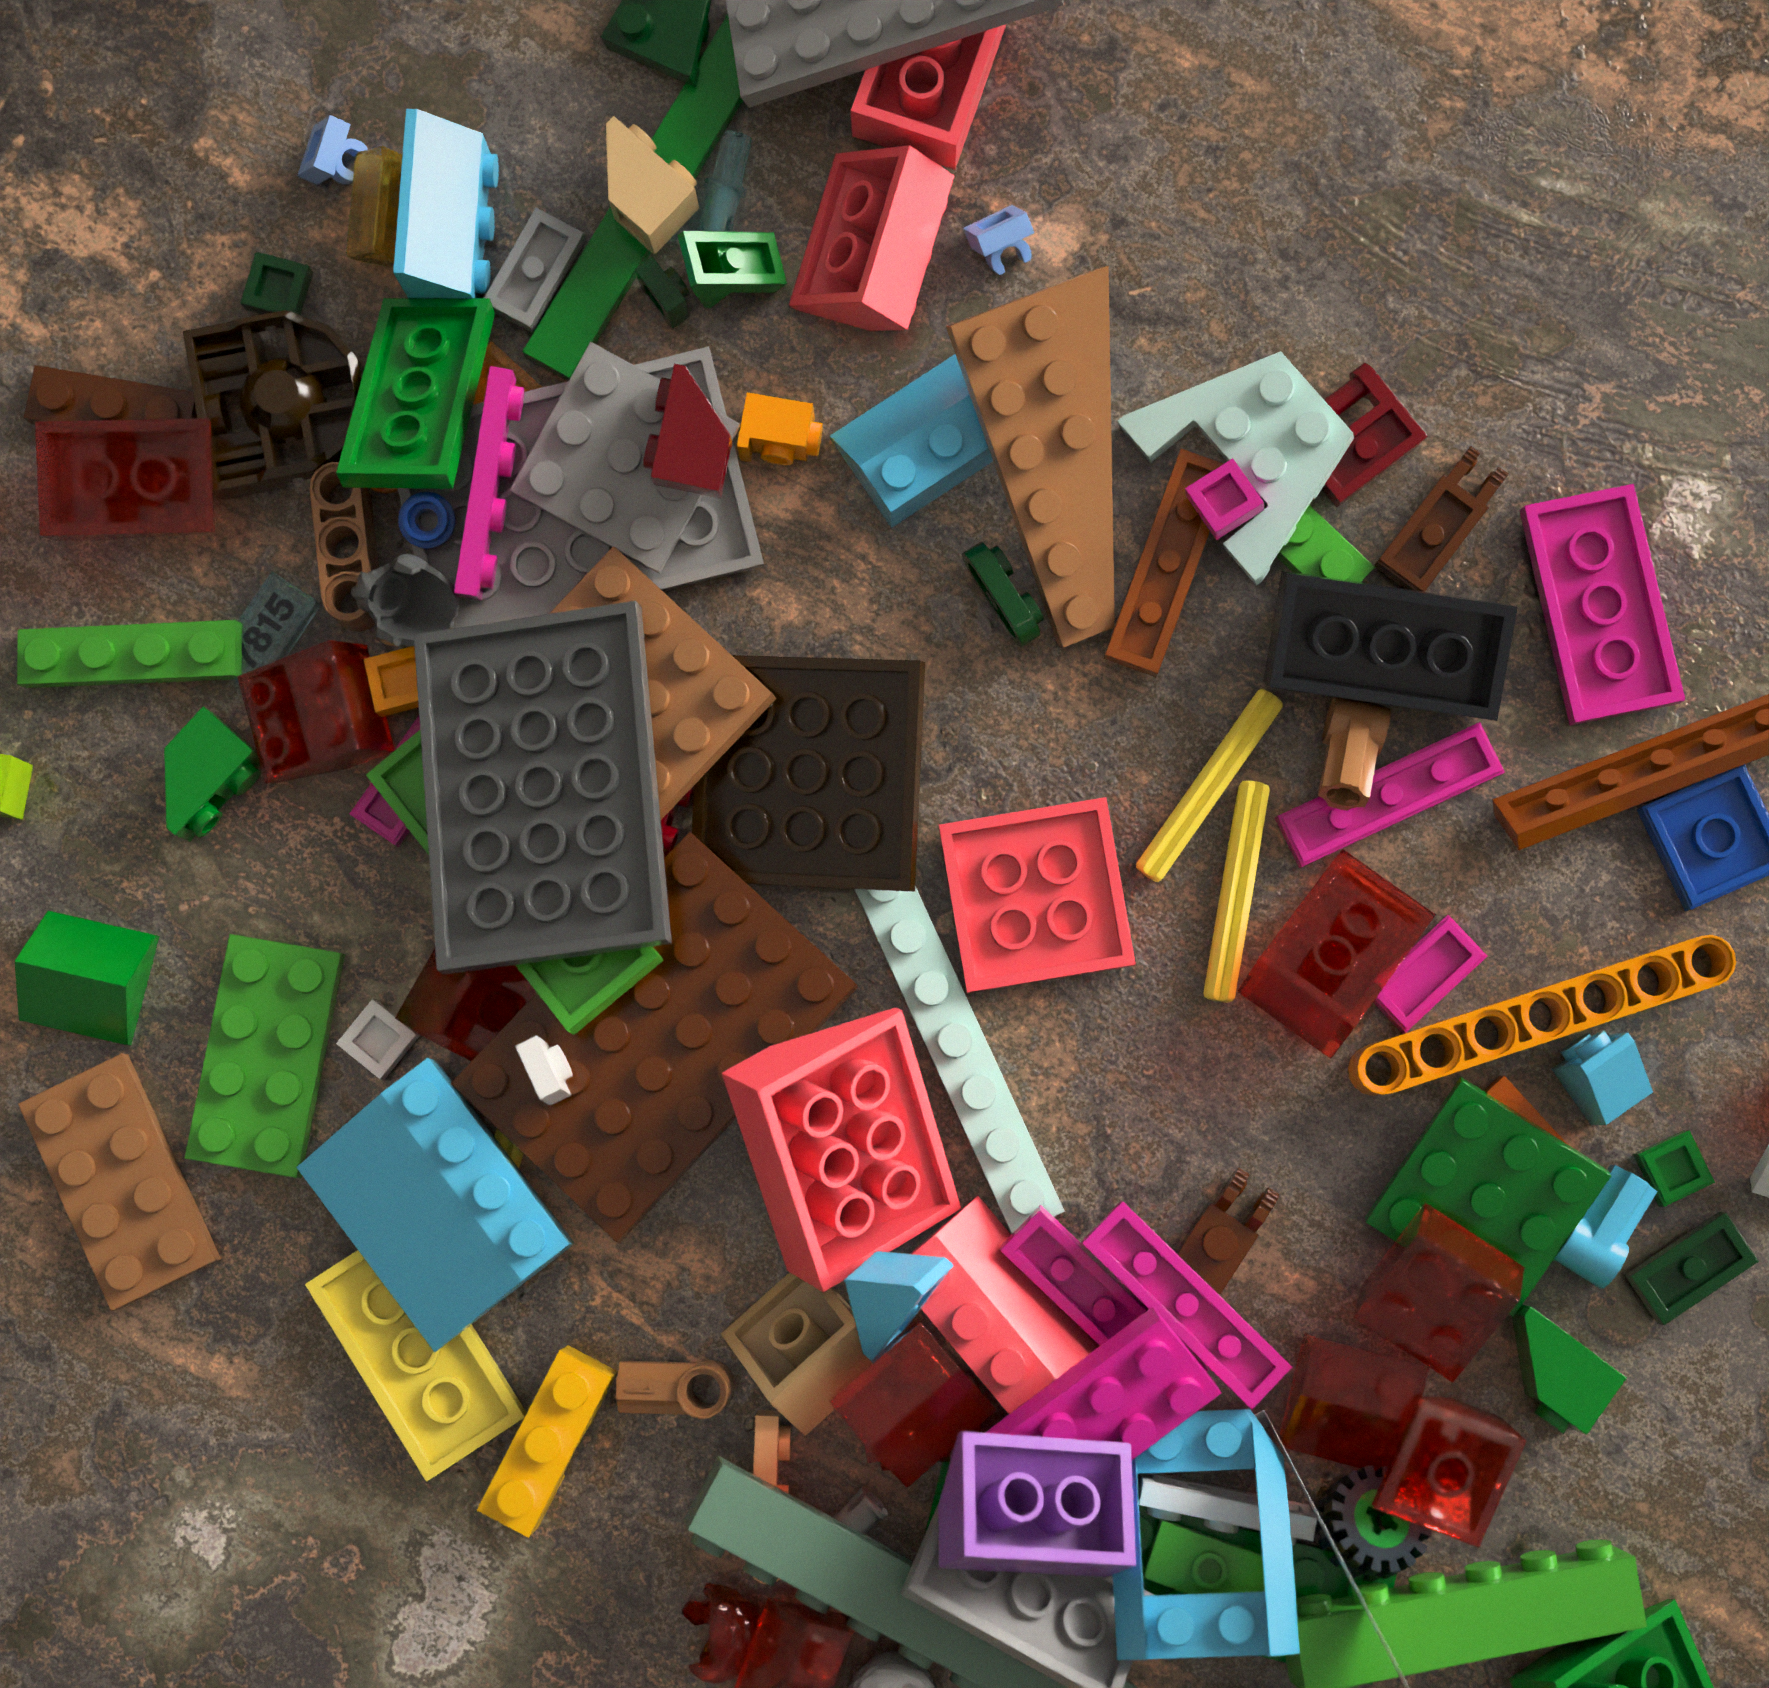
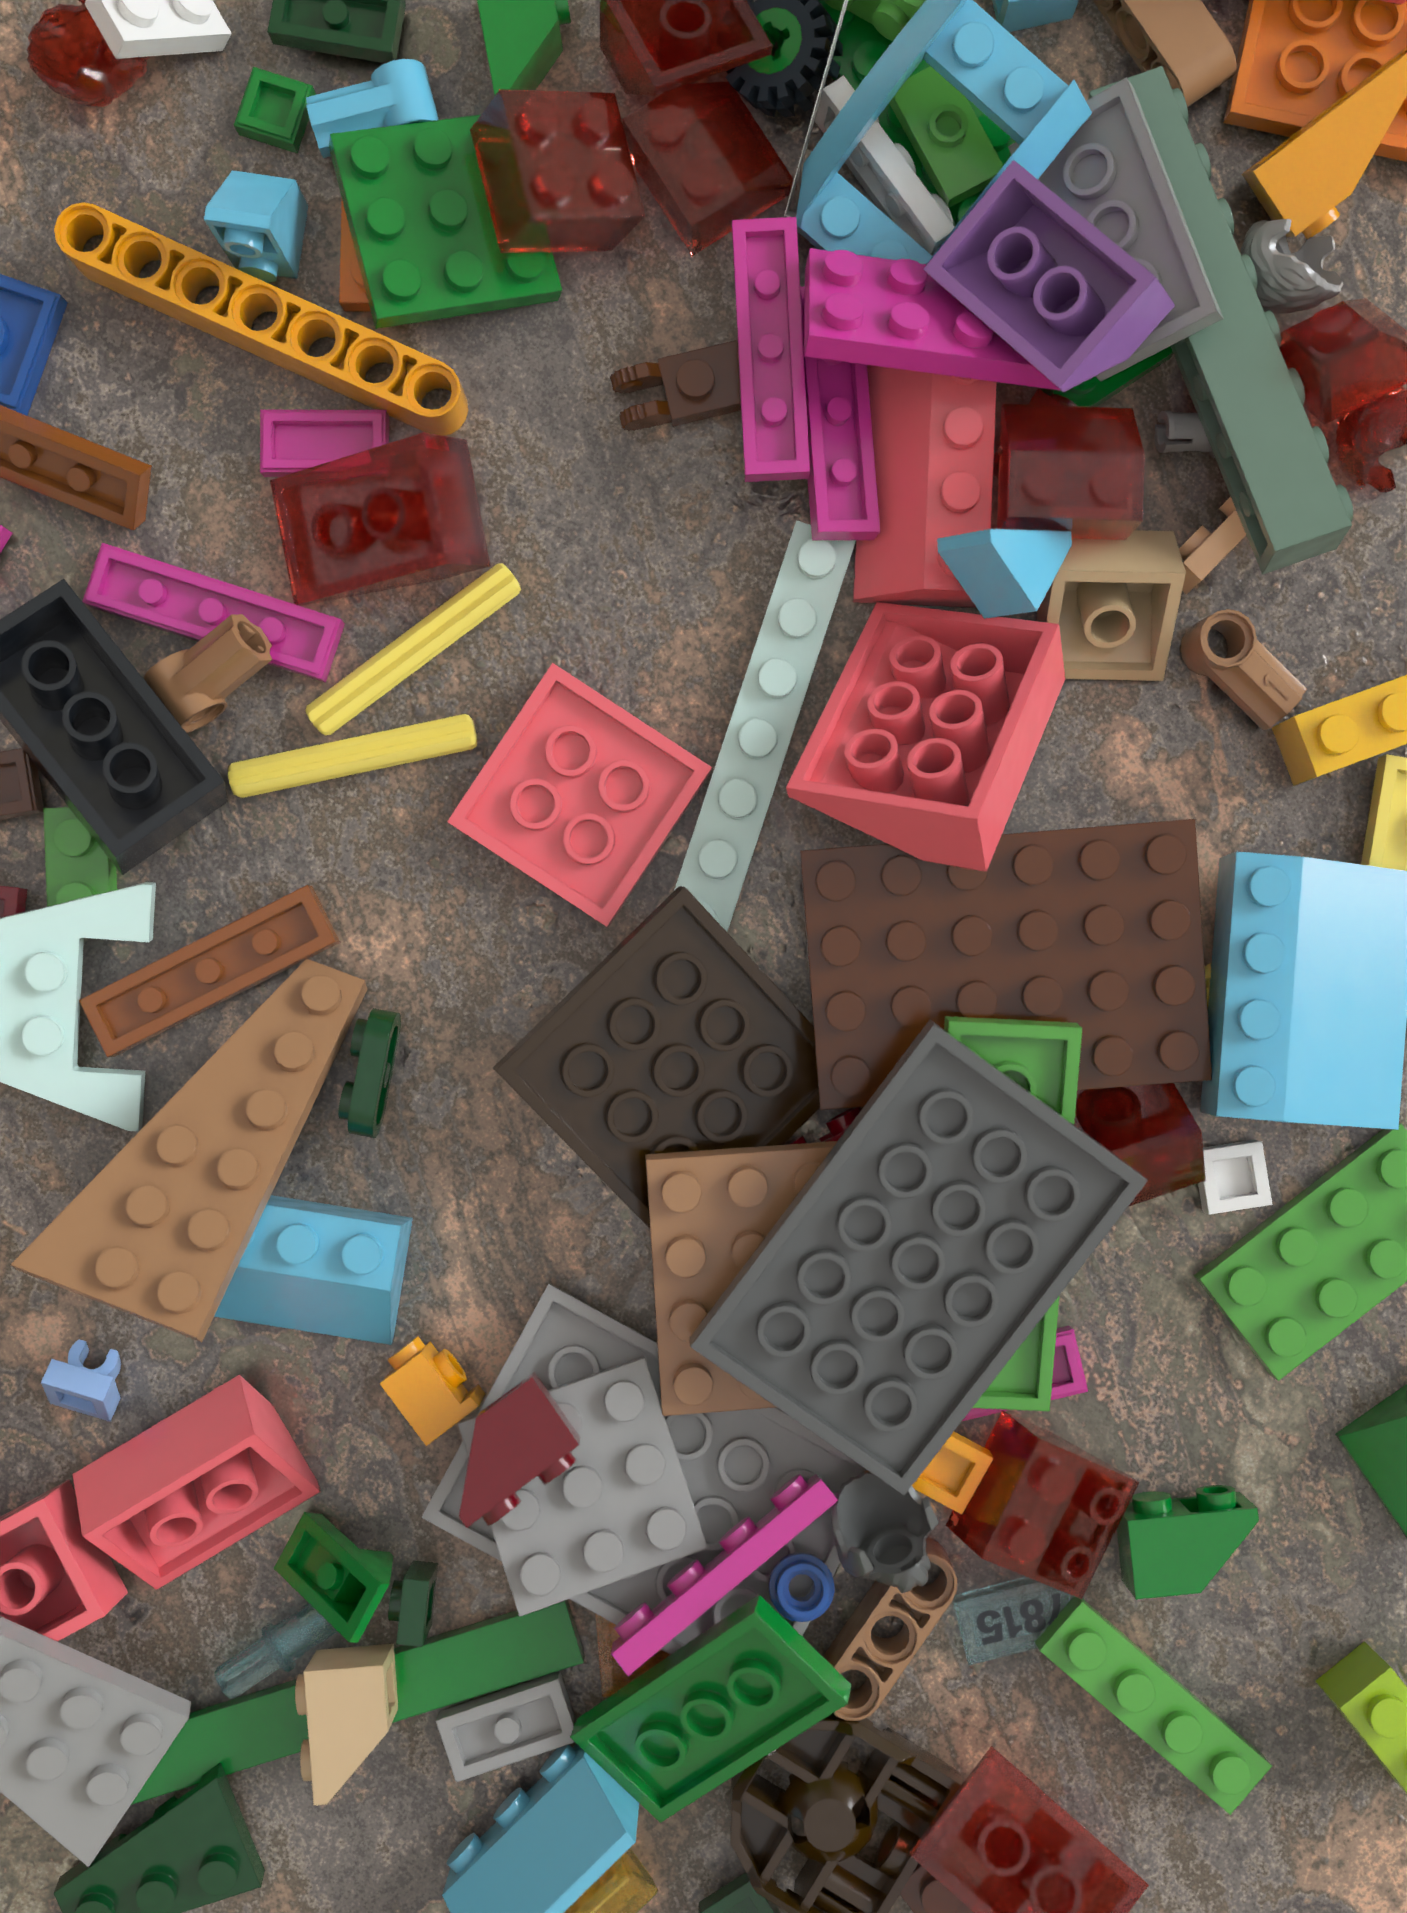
camera: 135 degrees left, 5 degrees up
white plate [516,1036,573,1105] -> none
dark pink plate [1185,458,1264,540] -> none

